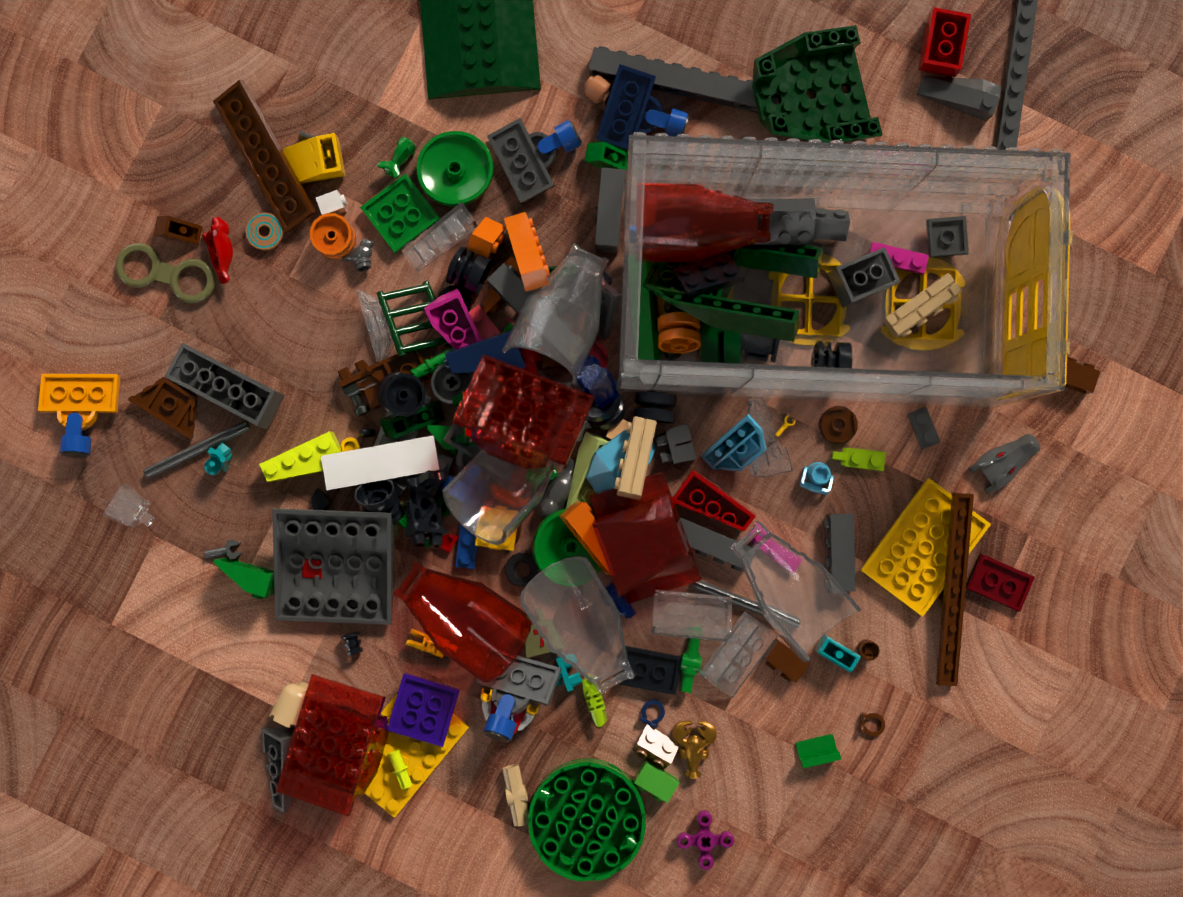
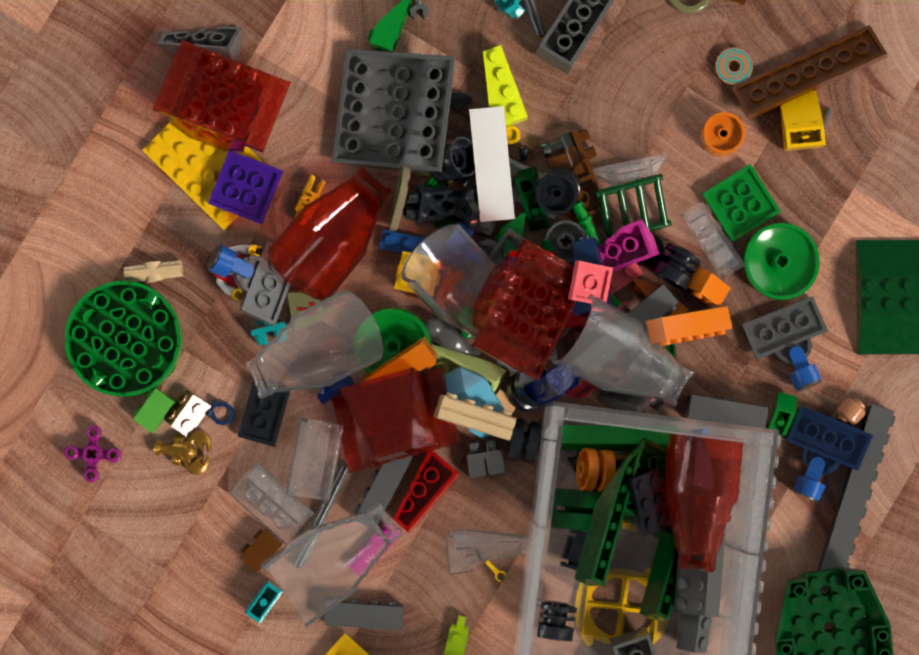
camera: 90 degrees right, 0 degrees up
red animal [202,217,233,284] -> none
tan cylinder [269,681,317,732] -> none
red tile [302,559,322,579] -> none
white brick [316,190,348,215] -> none
black bush [341,632,363,655] -> none
dark grey animal [343,239,374,272] -> none
green animal [377,137,416,178] -> none
neon yellow axle [388,749,412,790] -> none
red tile [439,534,459,553] -> none
black tyre [505,552,539,587] -> none
lime hinge [582,676,607,727] -> none
green pin [680,633,702,693] -> none
medium azure wedge [700,414,767,471] -> none
green panel [795,734,841,769] -> none
medium azure piece [800,462,834,495] -> none
reddish brown tile [819,406,858,444] -> none
reddish brown wheel [857,639,880,661] -> none
reddish brown piece [858,712,885,736] -> none
none -> dark tan tile [389,164,411,231]
none -> coral plate [568,260,613,306]

